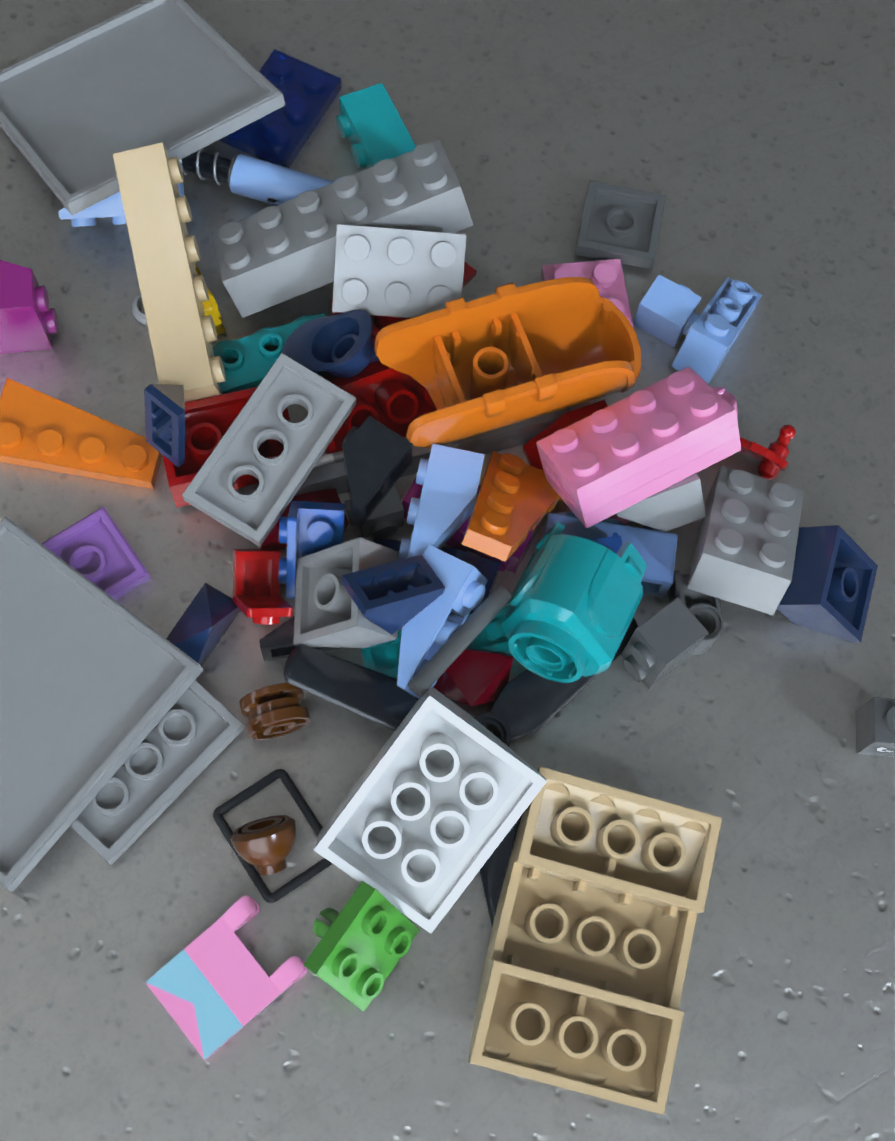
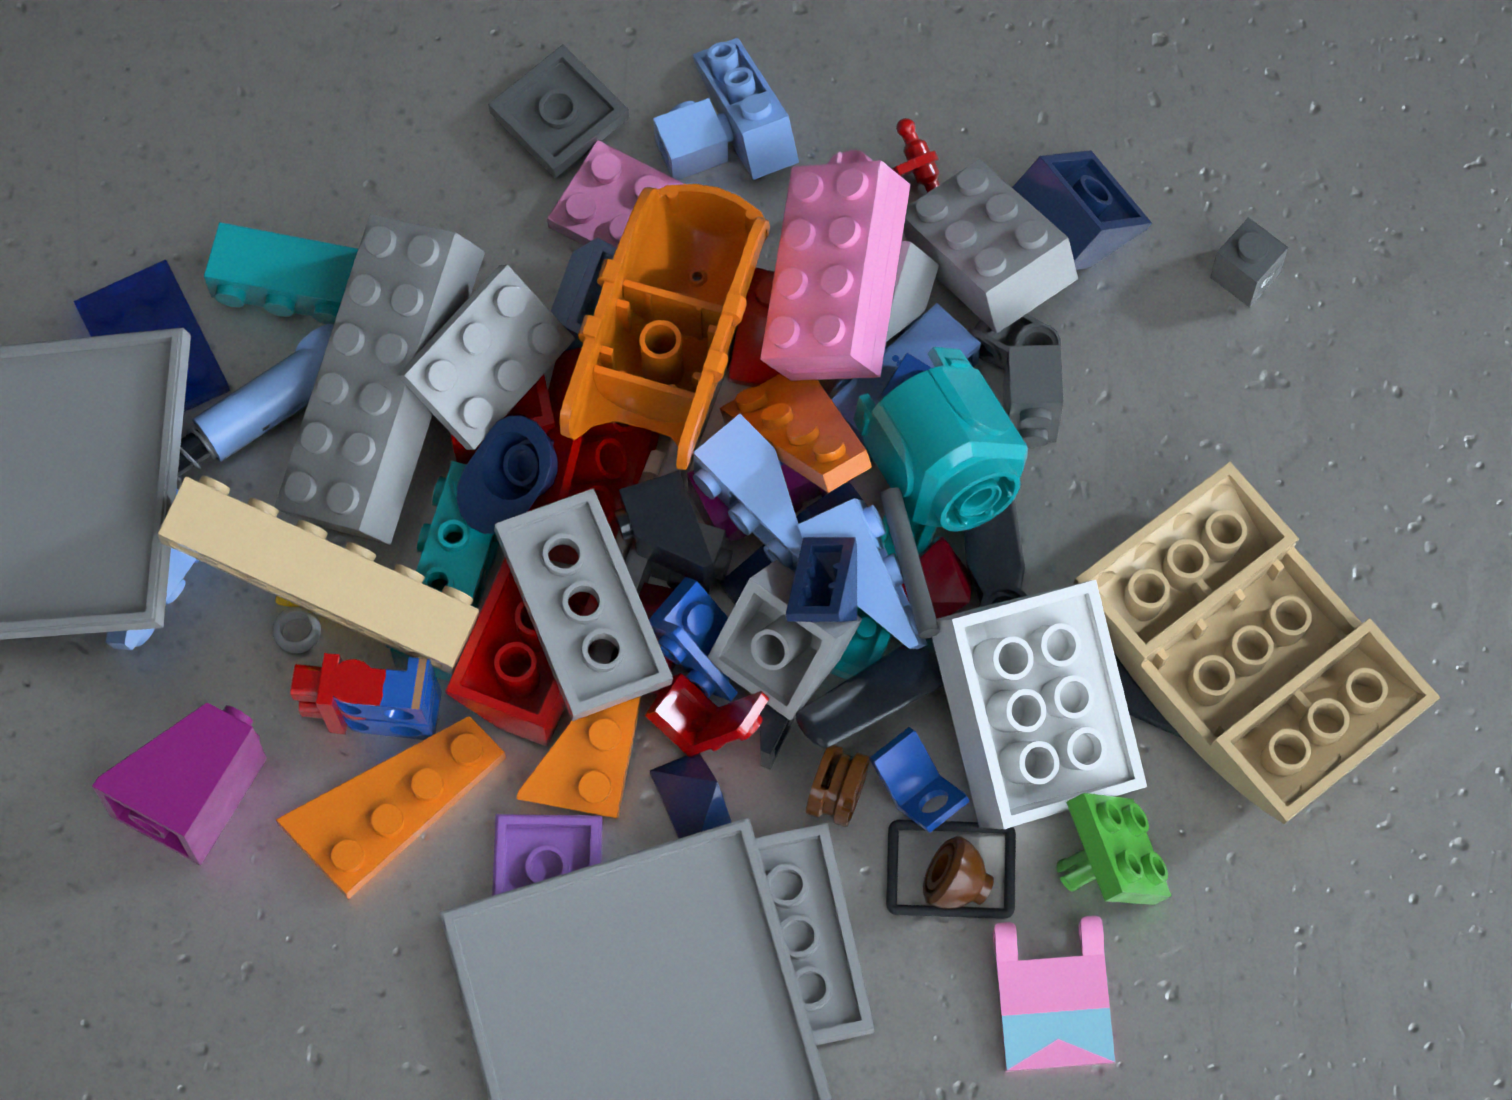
camera: 45 degrees left, 0 degrees up
dark blue slope [144,384,185,468] -> none
none -> hips [290,653,442,740]
none -> orange wing [517,696,642,819]
none -> blue bracket [869,727,970,833]

